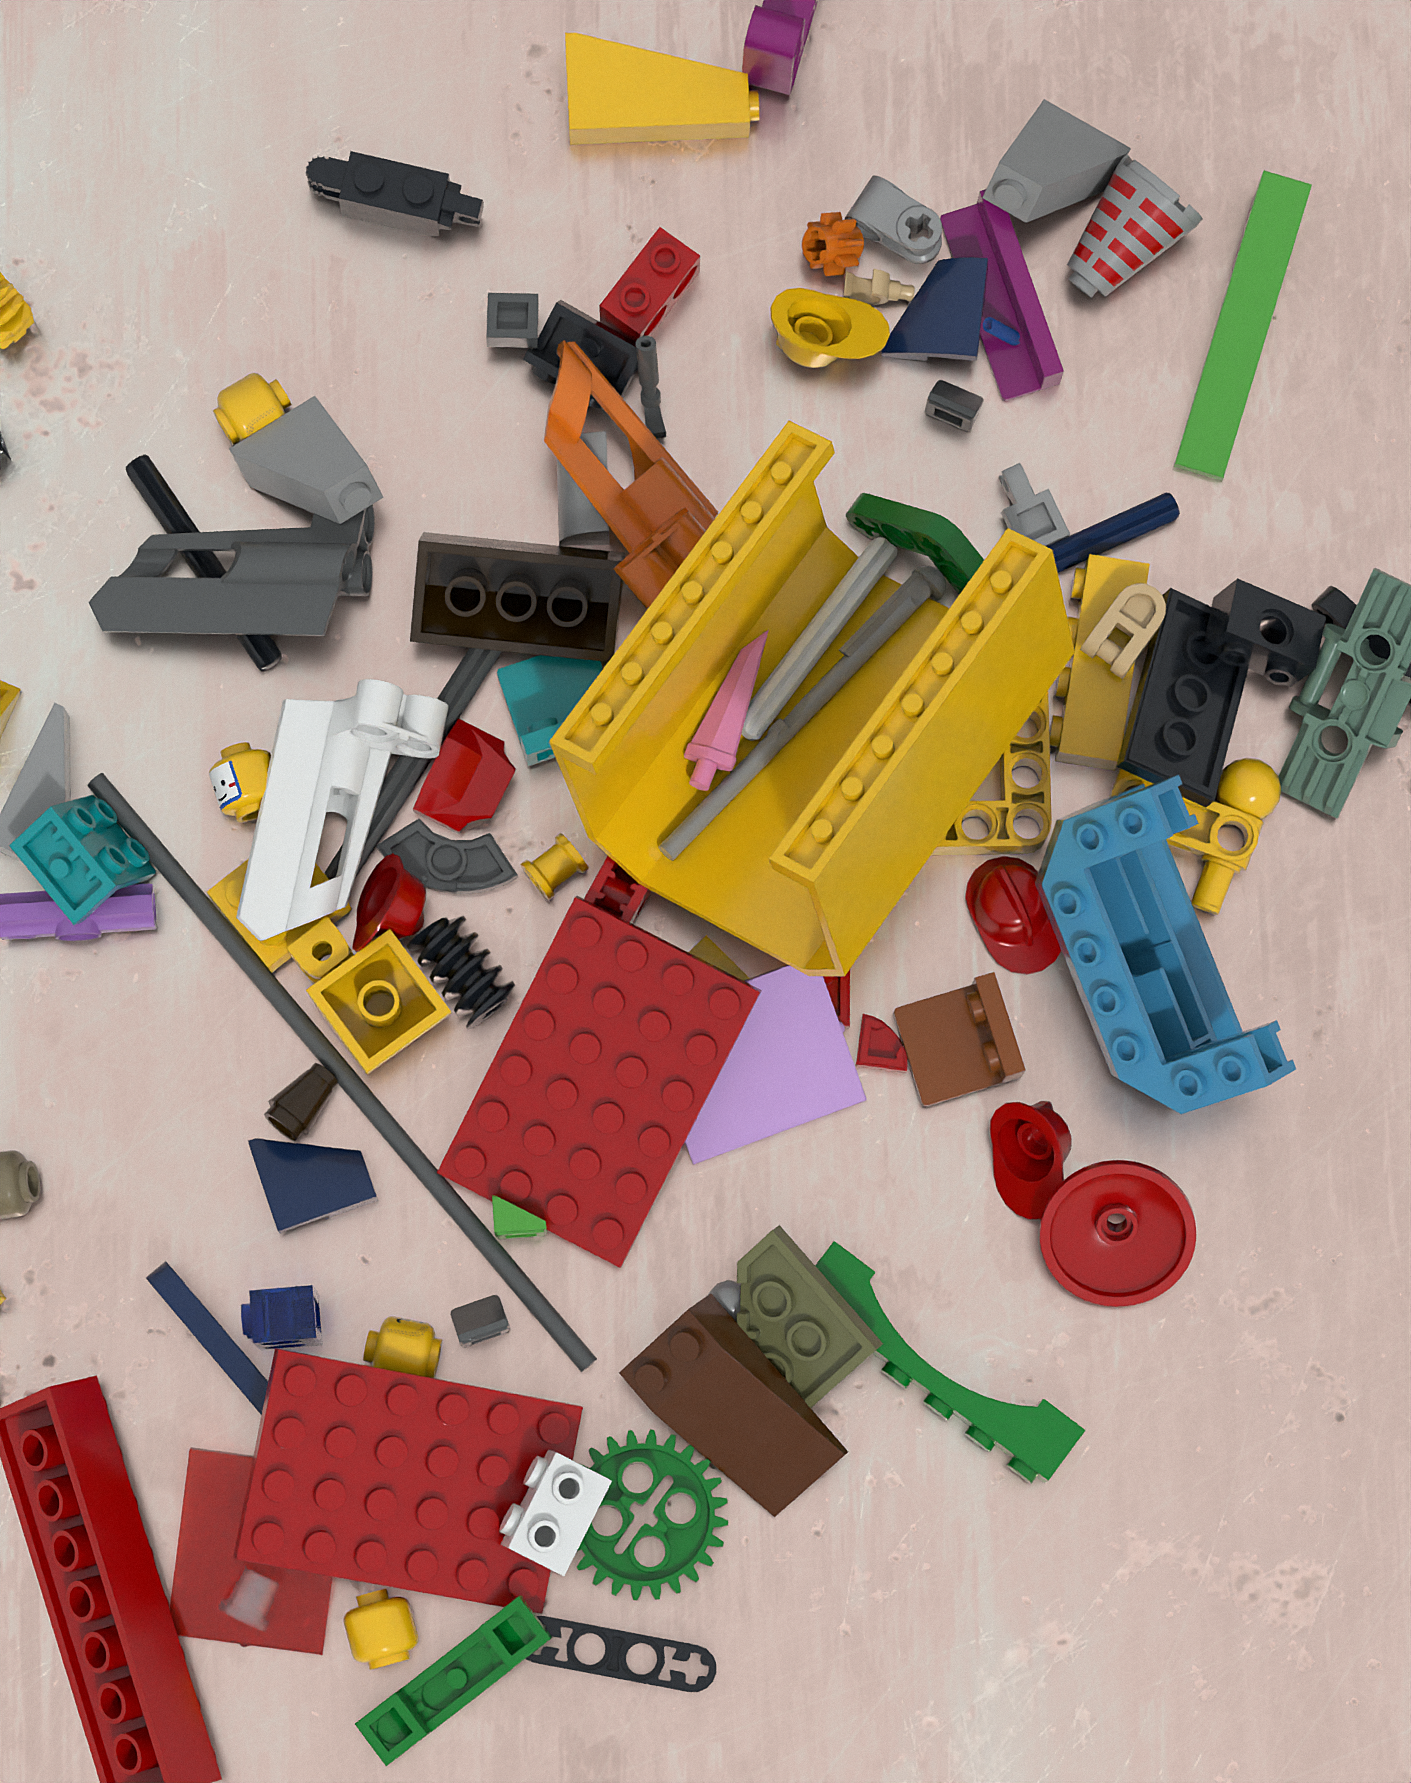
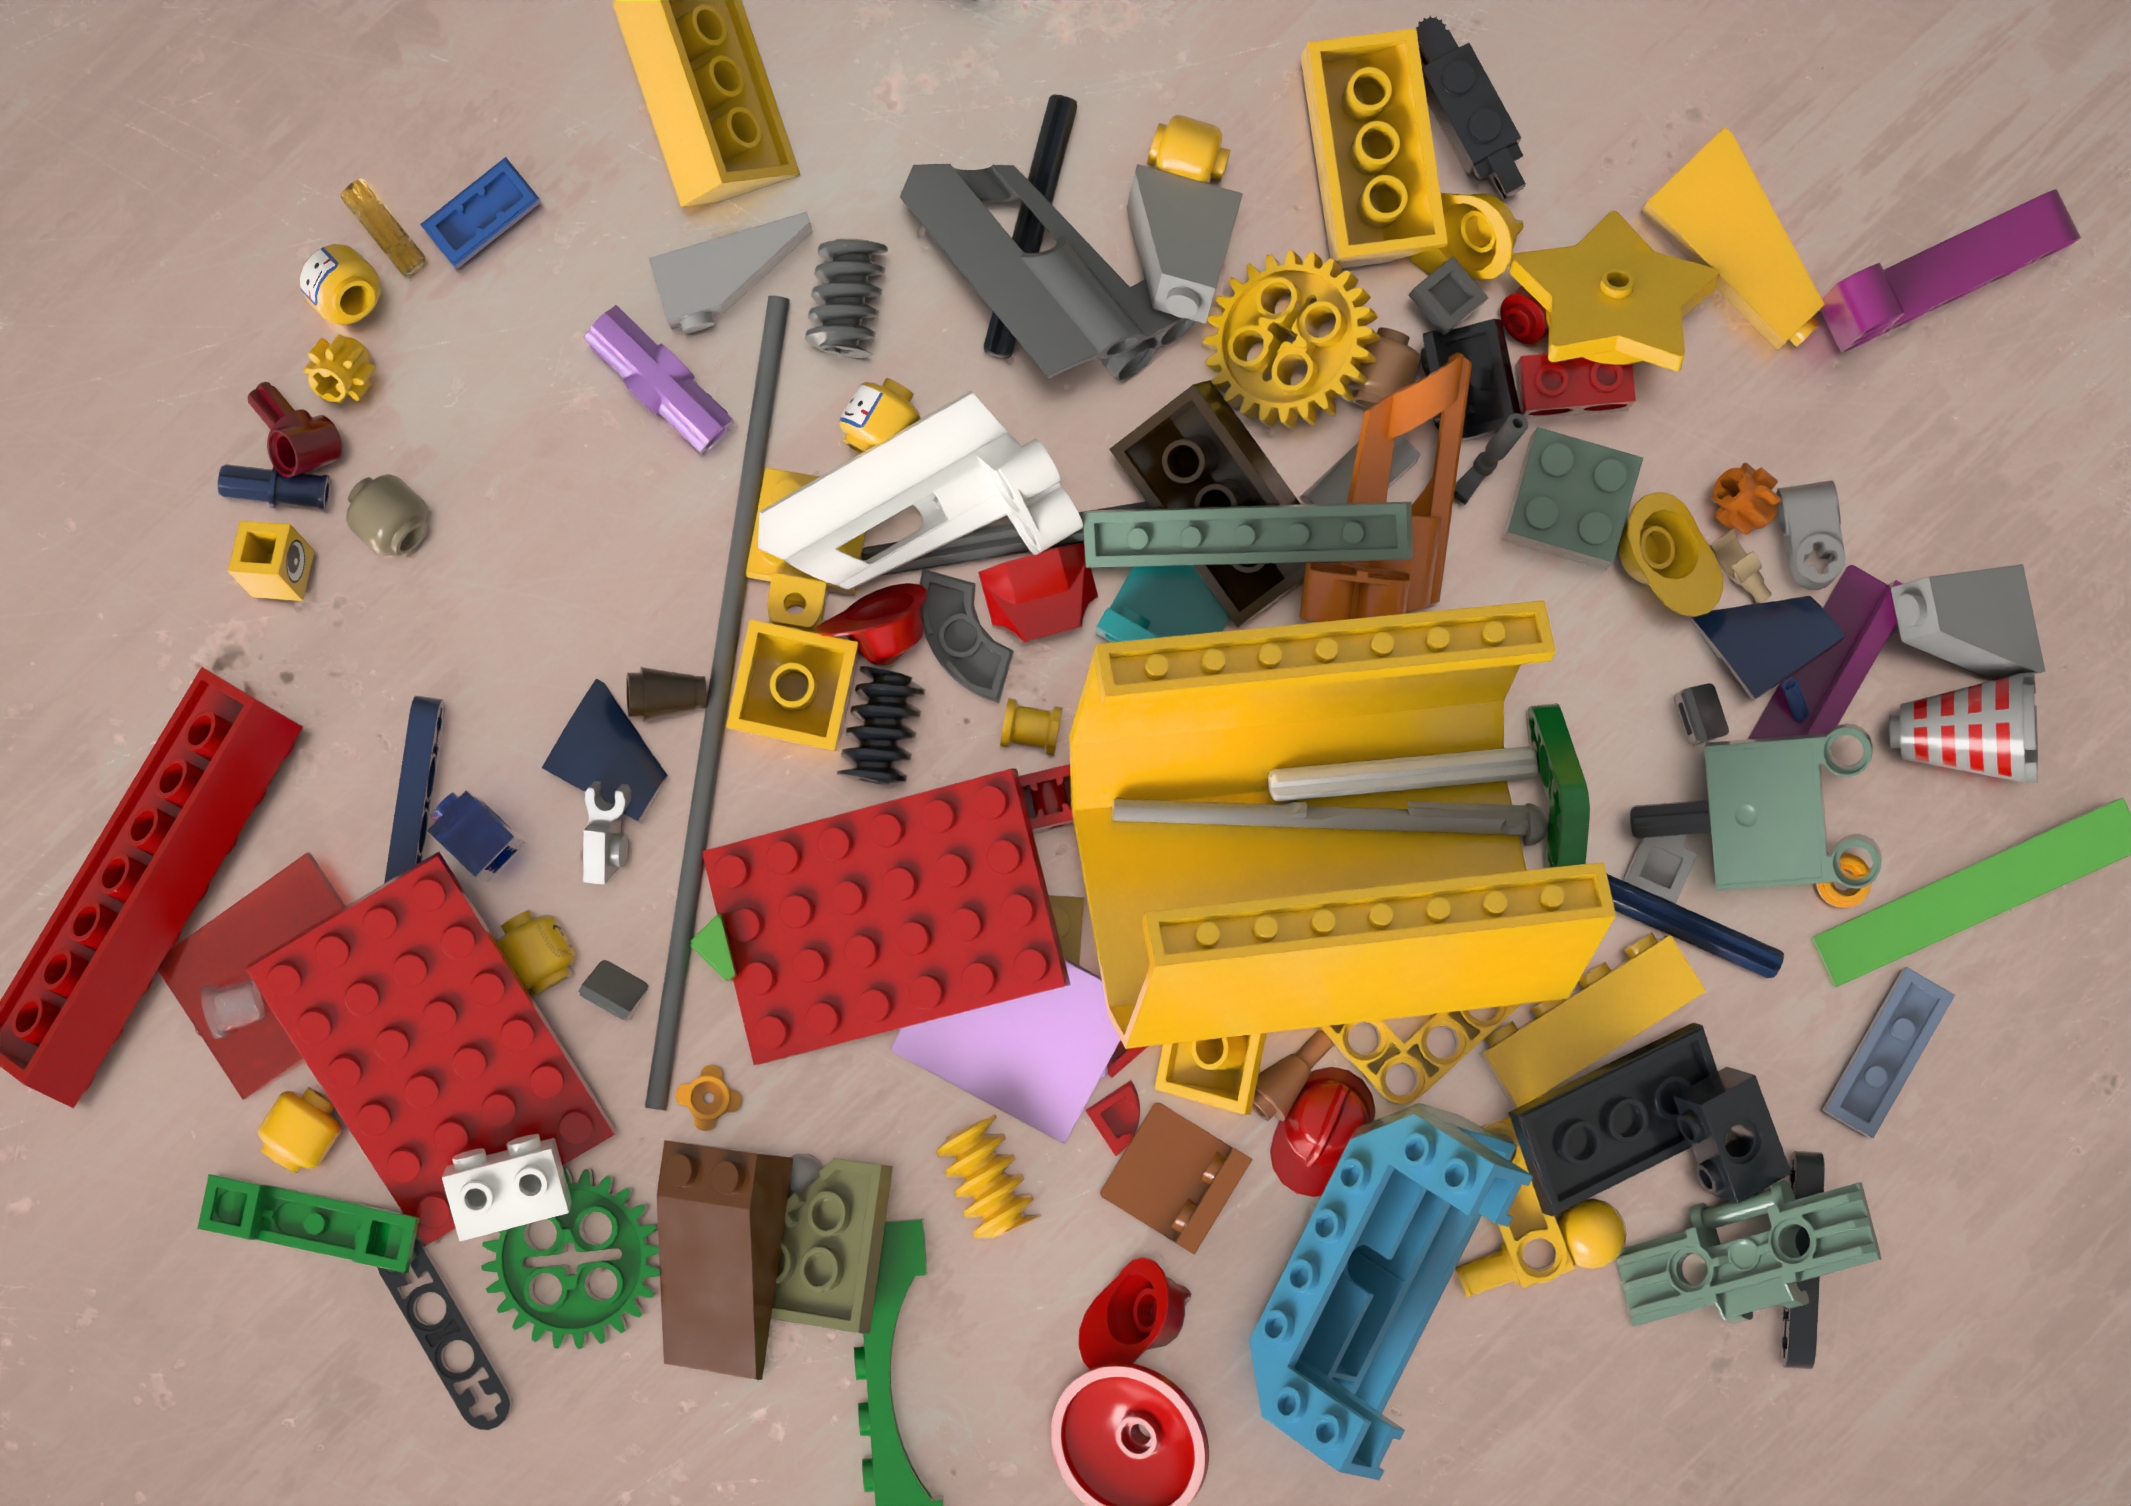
camera: 50 degrees right, 5 degrees up
teal bracket [9,795,156,925] -> none
bright pink bar [684,629,769,791] -> none
tan plate [1080,583,1166,679] -> none
none -> plate [583,781,631,885]
none -> light orange plate [676,1065,742,1131]
none -> dark grey piece [805,239,888,358]
none -> yellow piece [936,1114,1041,1239]
none -> sand green plate [1083,501,1414,568]
none -> yellow slope [1154,1033,1267,1115]
none -> yellow gear [1203,250,1380,429]
none -> nougat cone [1252,1031,1334,1121]
none -> yellow slope [1301,28,1448,268]
none -> medium nougat head [1347,327,1421,409]
none -> yellow piece [1408,193,1524,280]
none -> red plate [1500,286,1549,344]
none -> sand green brick [1501,427,1643,570]
none -> yellow plate [1509,211,1719,372]
none -> sand green piece [1630,723,1882,891]
none -> light orange plate [1816,853,1872,908]
none -> sand blue plate [1822,967,1955,1139]

